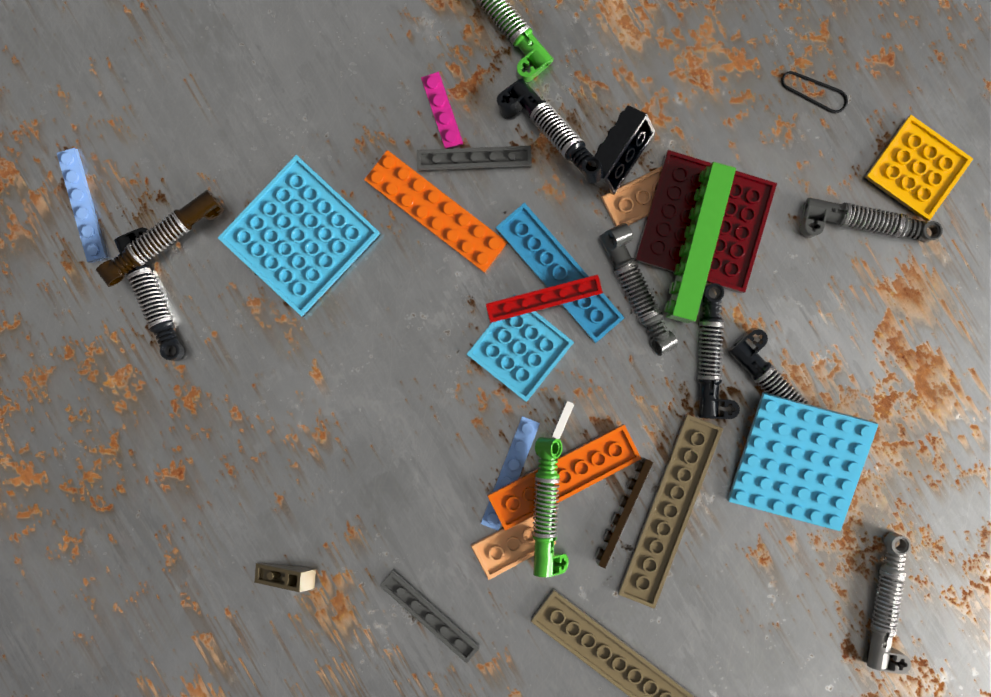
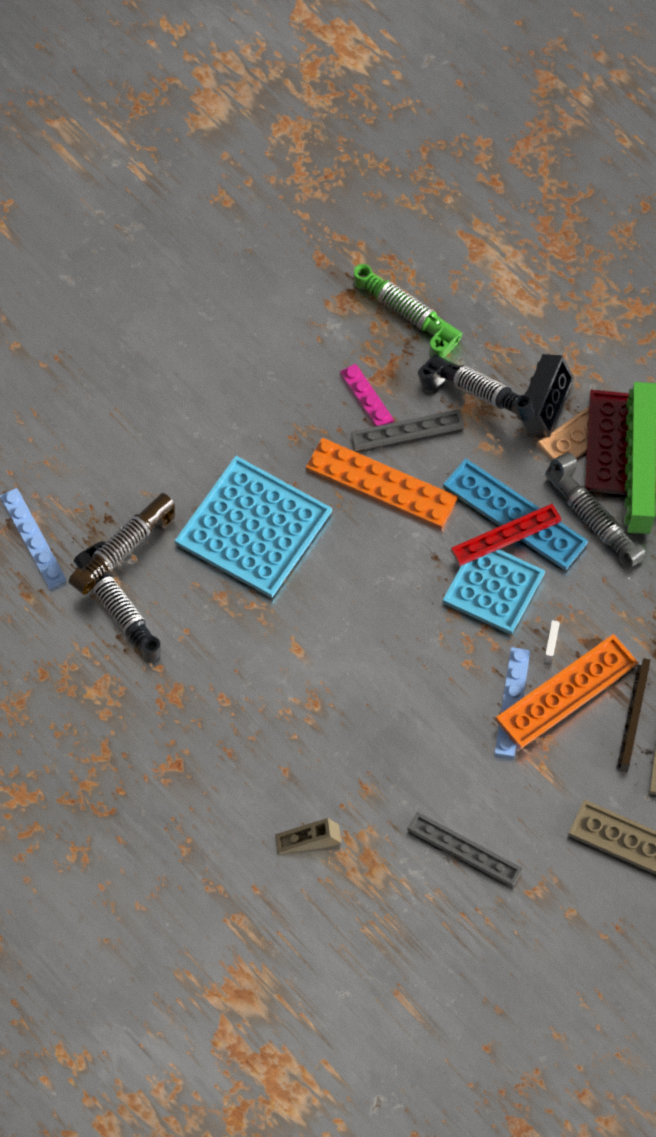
camera: 10 degrees left, 25 degrees down
light nougat tile [471,516,556,580] -> none
bright green piece [532,437,569,577] -> none

